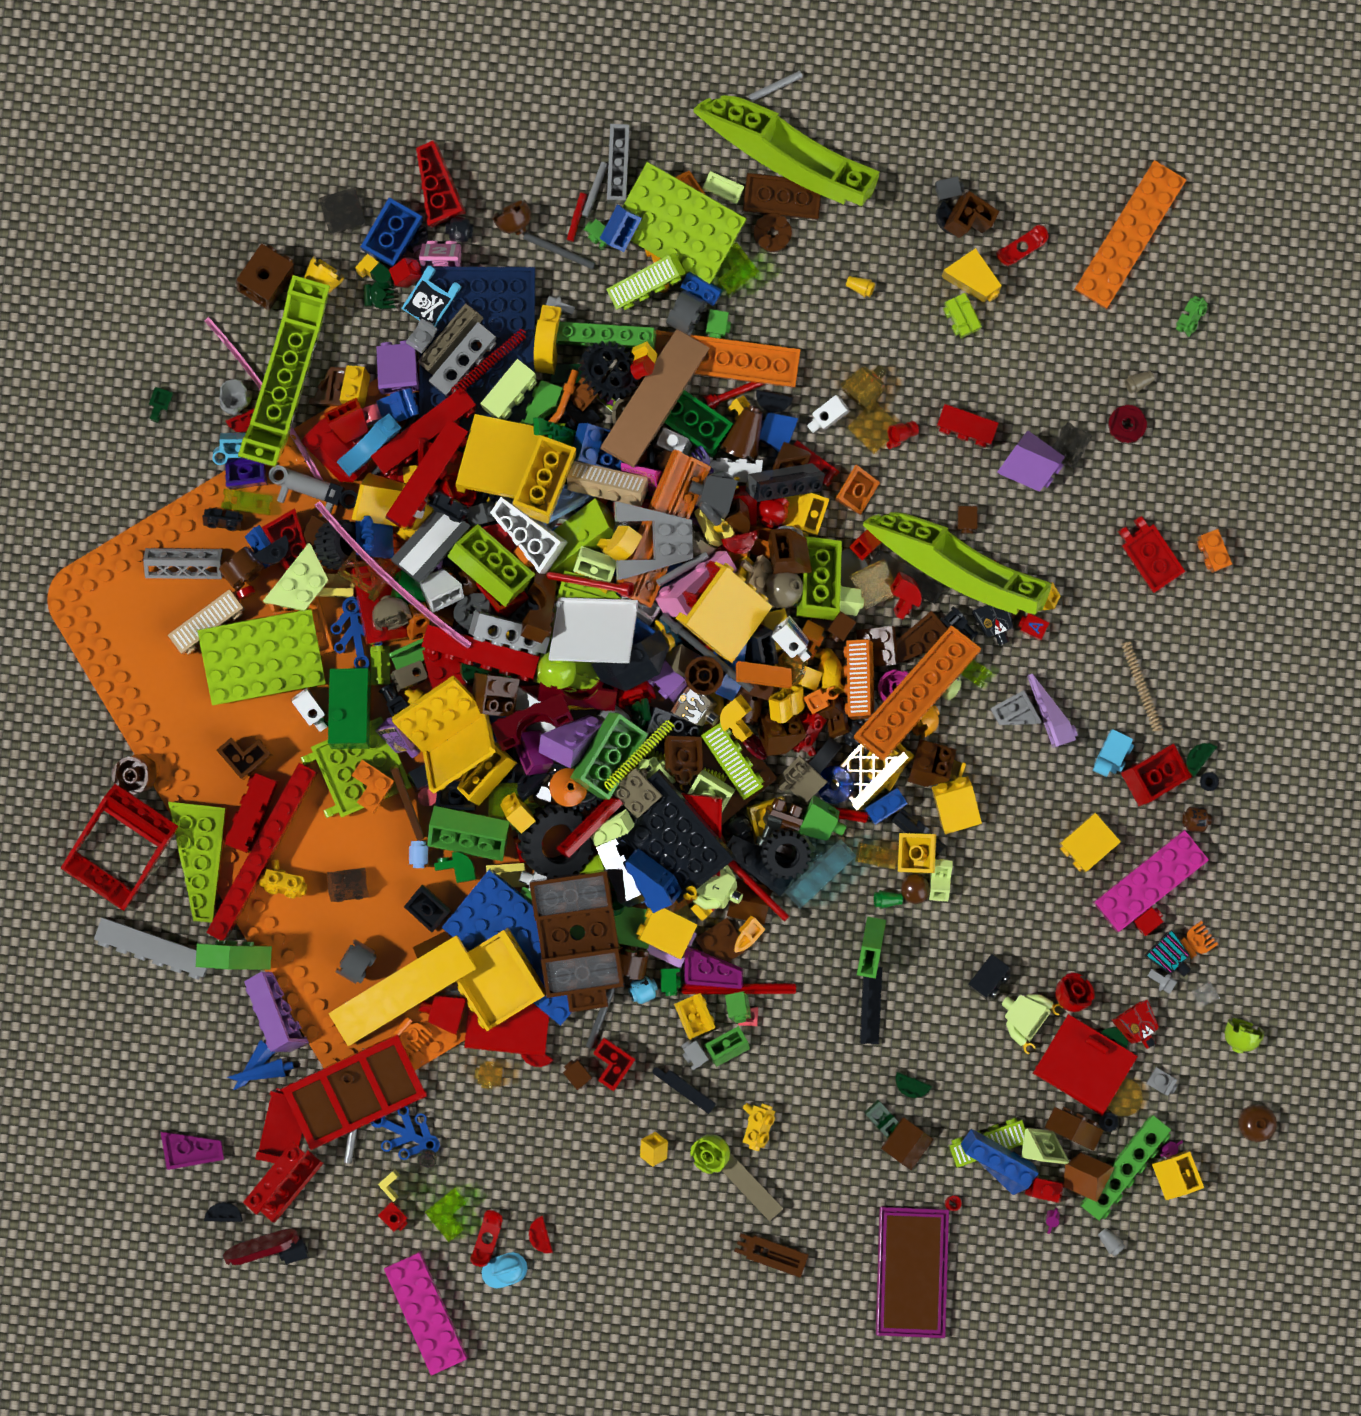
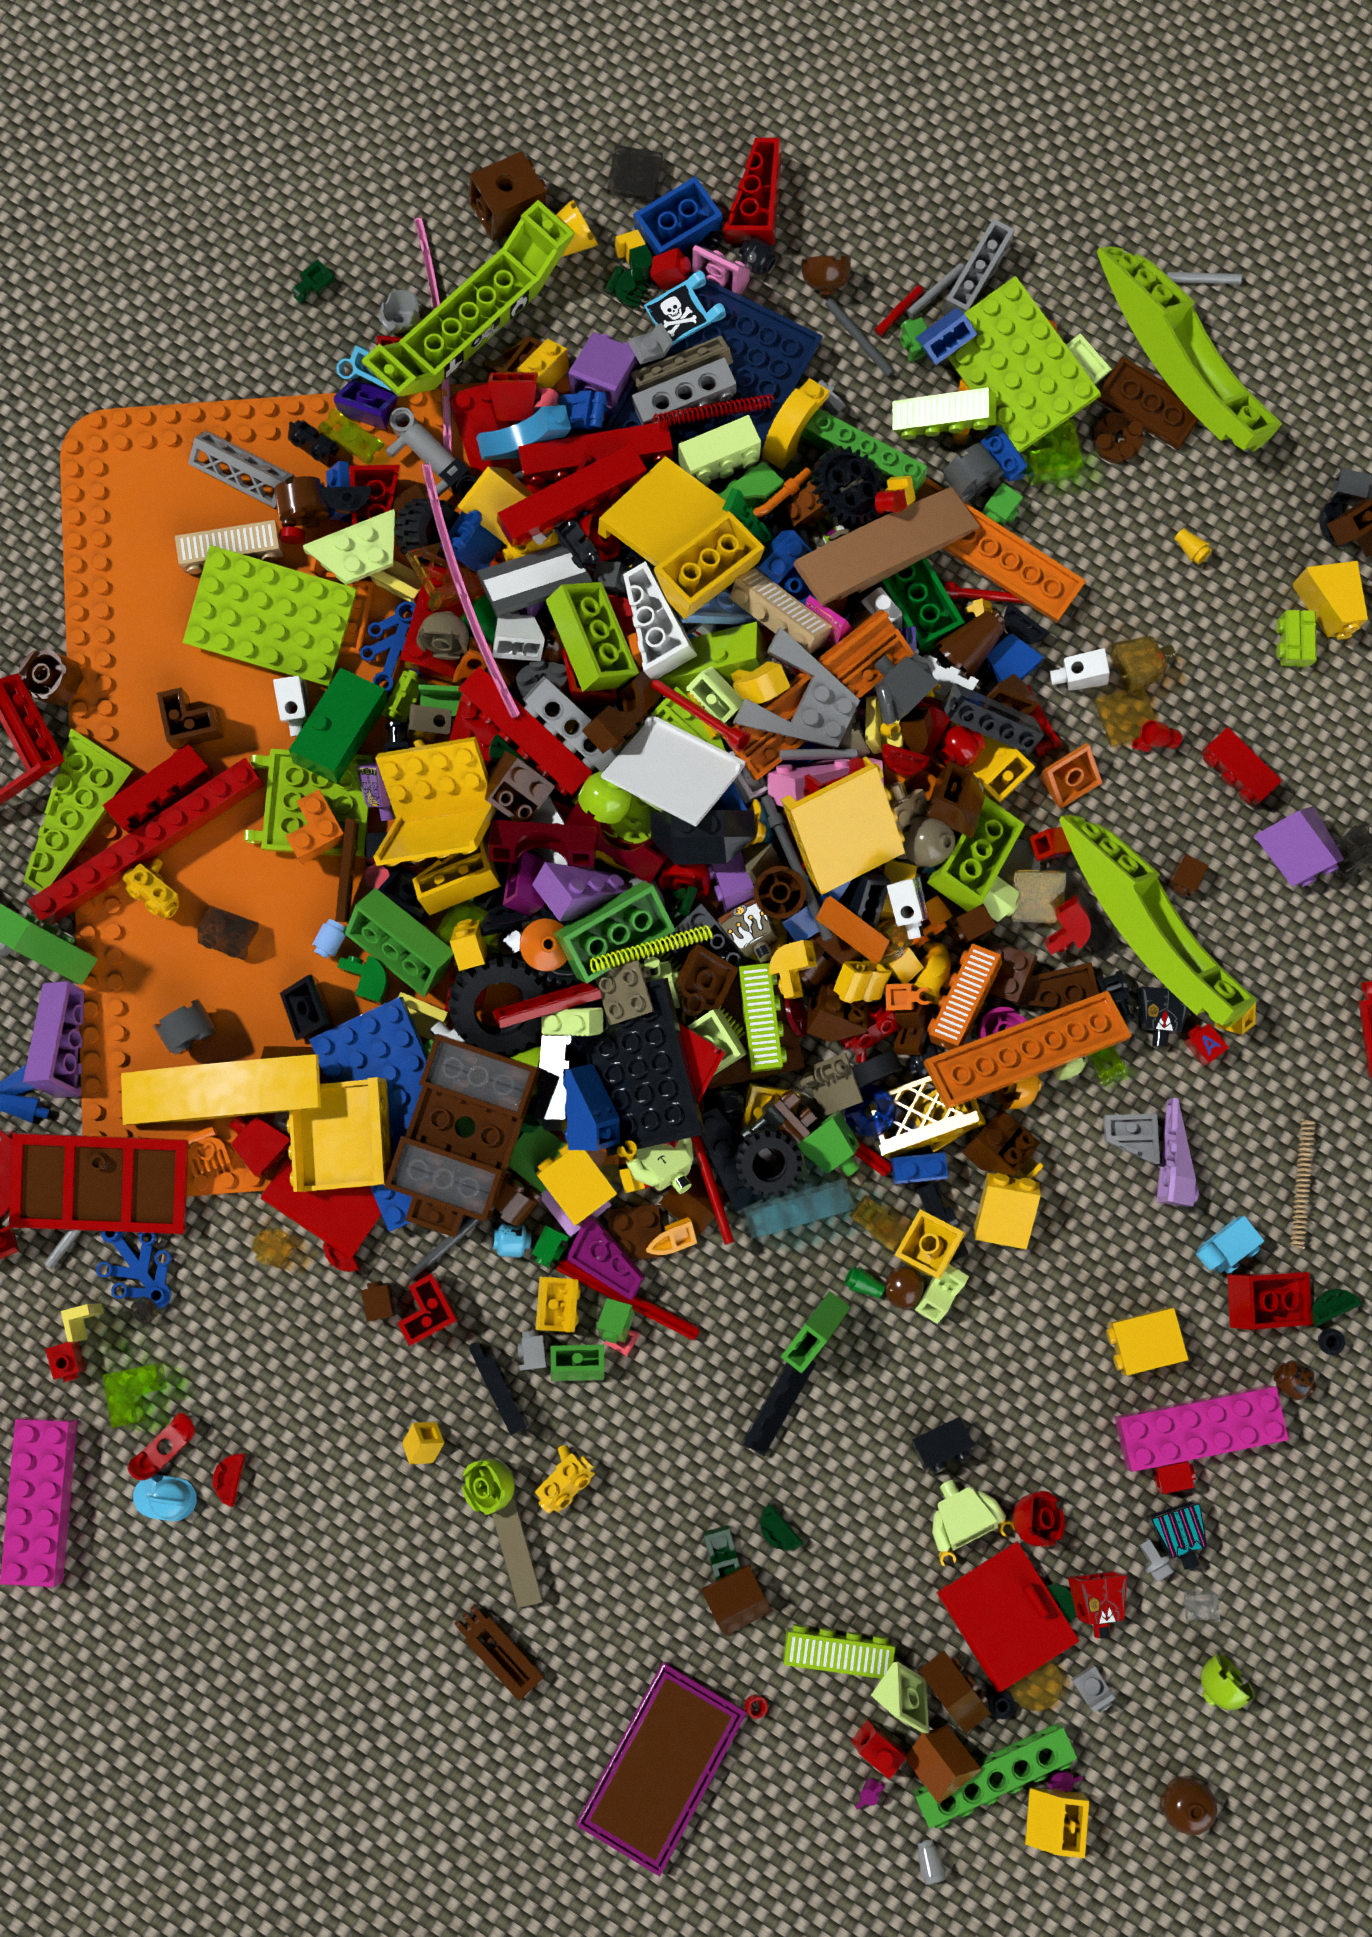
camera: 25 degrees right, 5 degrees down
blue wedge [961,1129,1039,1195] -> none
orange piece [1180,921,1218,959] -> none

